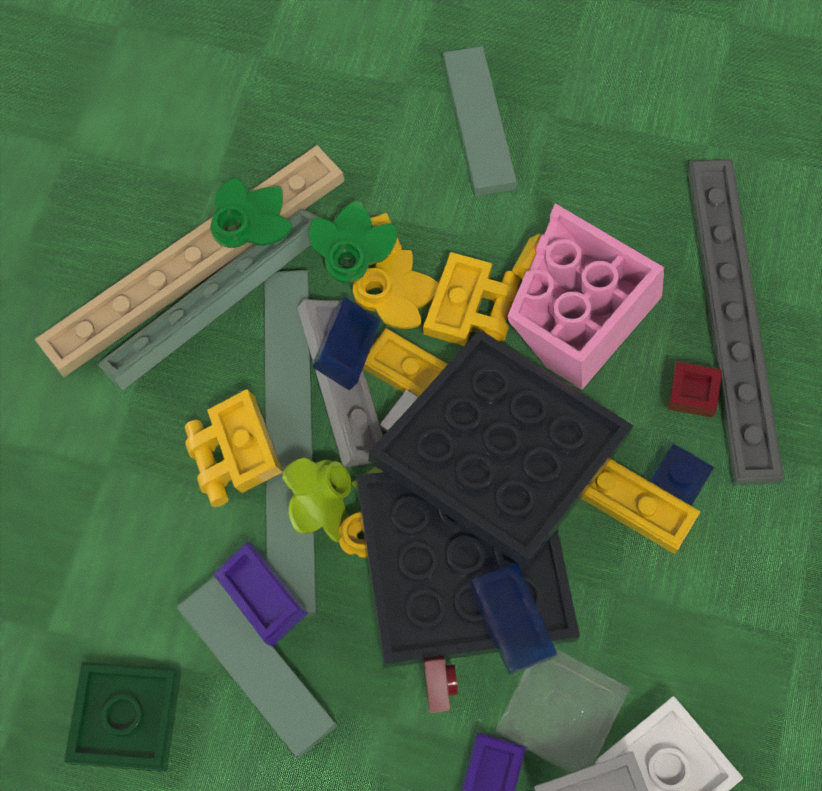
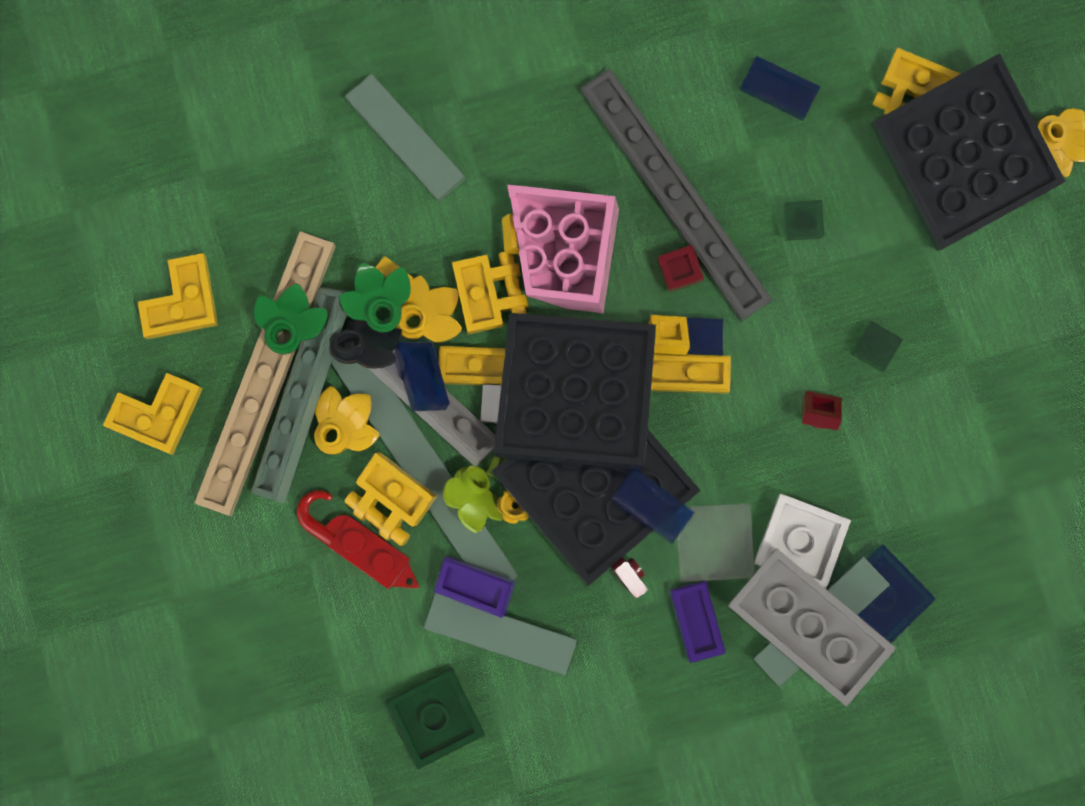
camera: 30 degrees left, 15 degrees up
none -> yellow plate [103,373,203,455]
none -> yellow plate [138,253,218,340]
none -> red plate [297,490,420,590]
none -> yellow plate [314,386,380,455]
none -> black plate [331,319,402,369]
none -> yellow plate [648,315,690,355]
none -> dark red plate [802,391,842,431]

